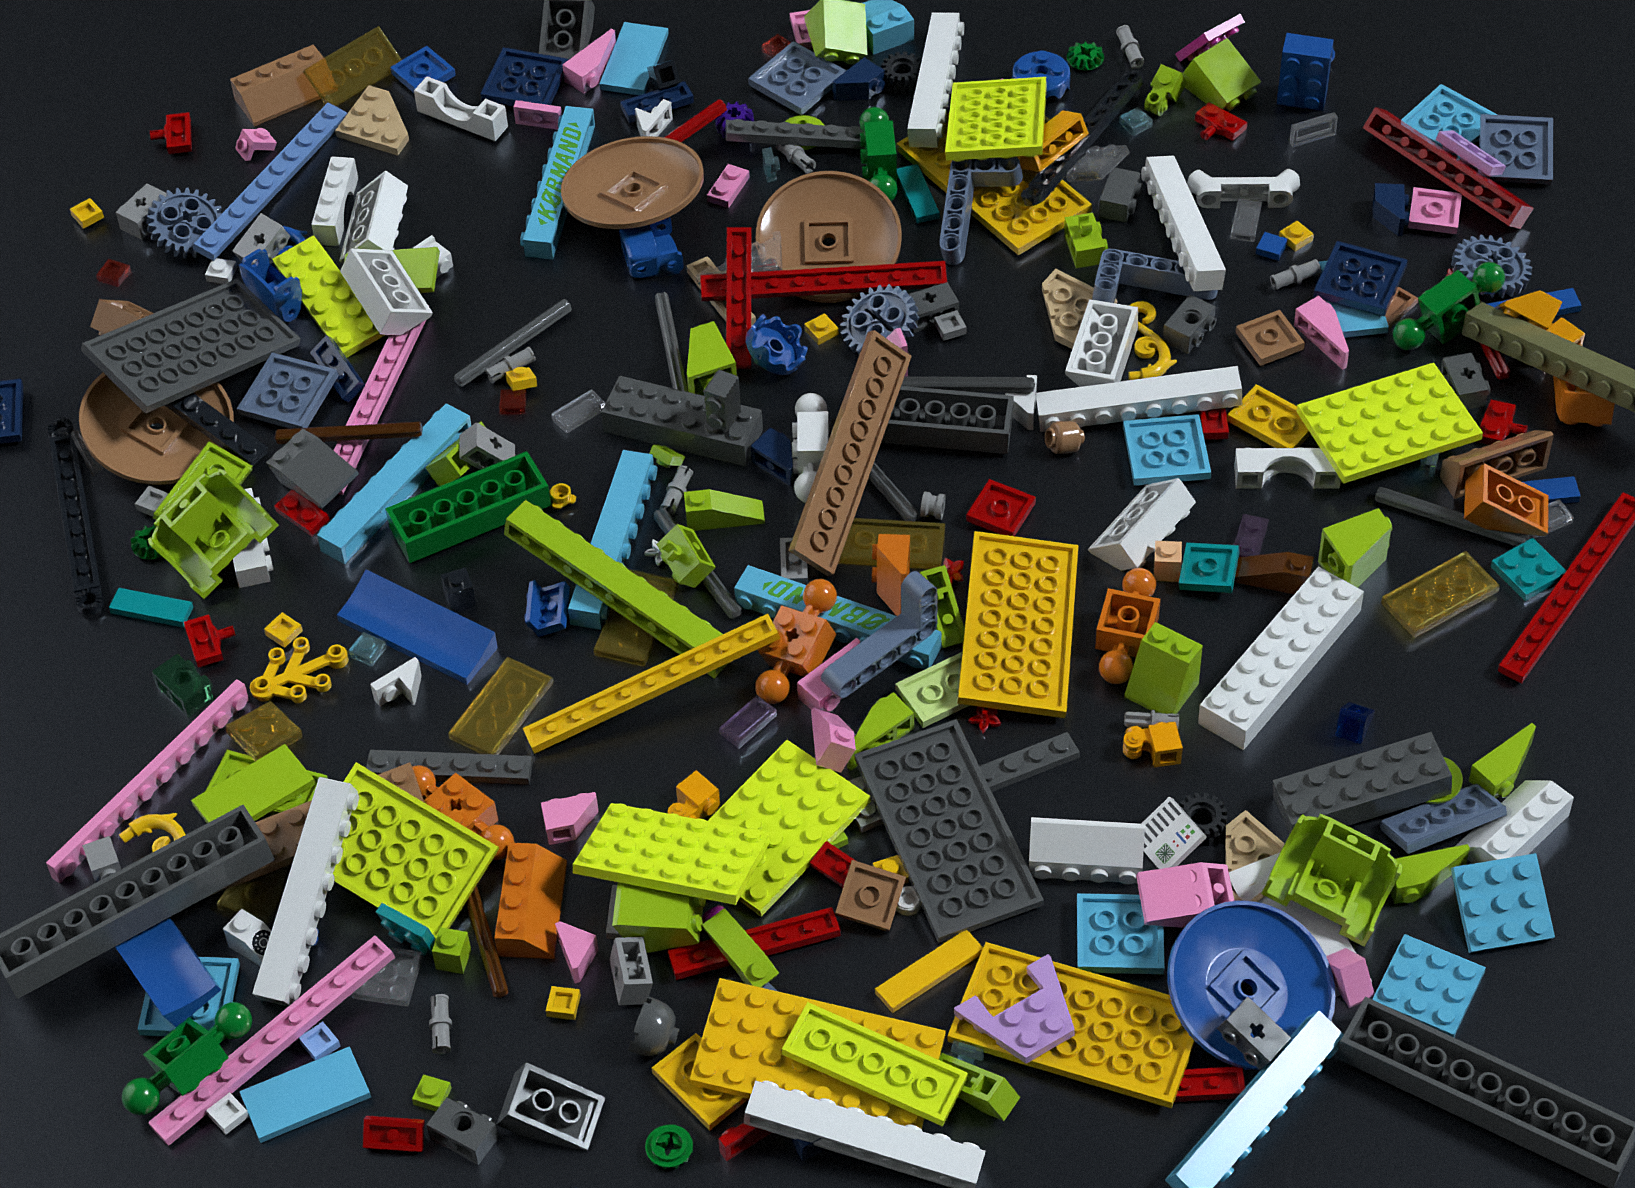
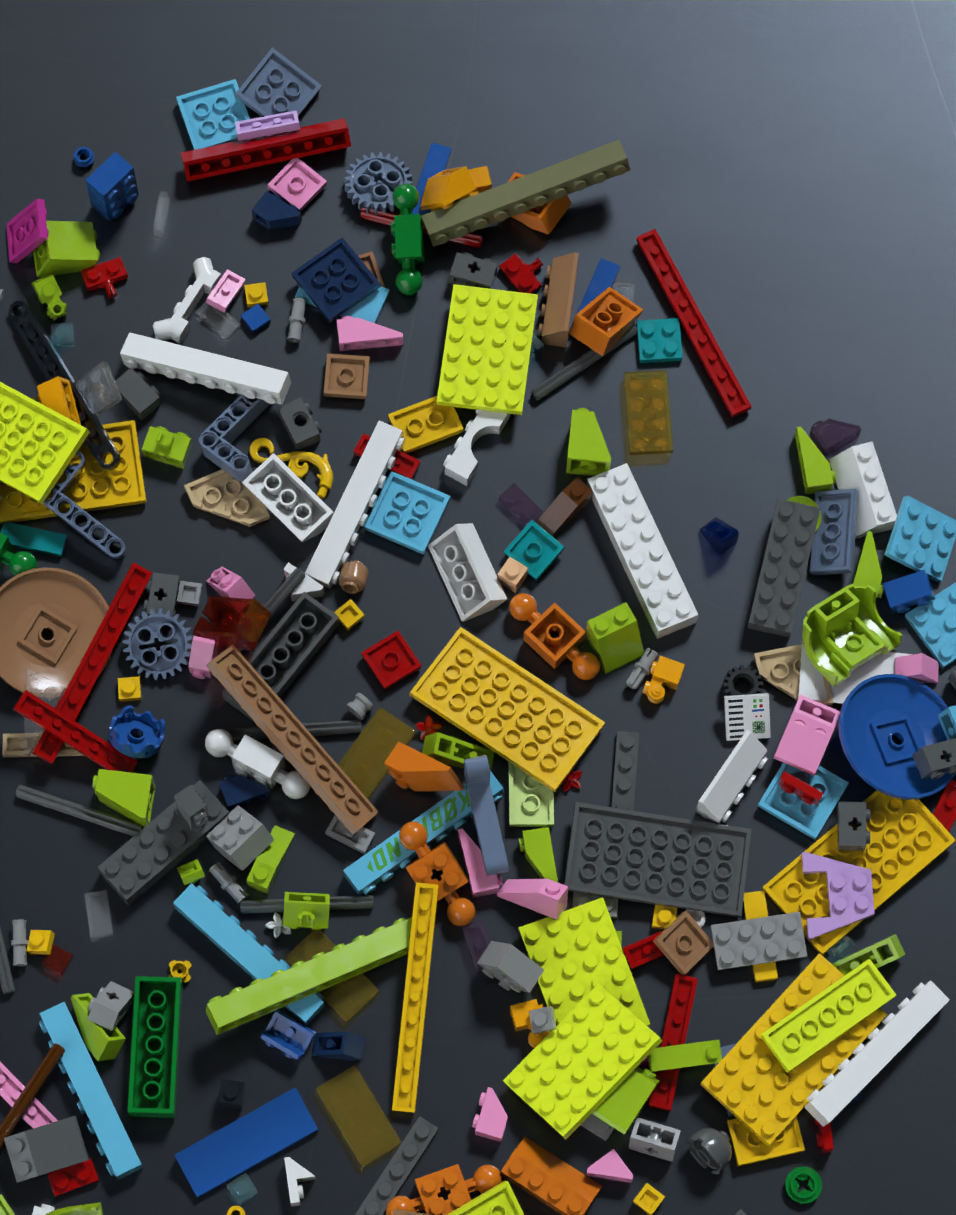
camera: 65 degrees left, 20 degrees up
none -> clear red piece [192,596,271,651]
none -> bright pink plate [206,269,246,313]
none -> light grey brick [206,805,274,871]
none -> bright pink slope [207,566,255,610]
none -> dark blue slope [312,1031,366,1061]
none -> yellow plate [334,599,365,630]
none -> light grey brick [477,941,544,993]
none -> light grey plate [529,1006,557,1034]
none -> light grey plate [710,912,807,970]
none -> red plate [778,771,823,806]
none -> clear purple slope [809,419,861,456]
none -> dark grey brick [837,802,870,851]
none -> blue brick [883,570,935,613]

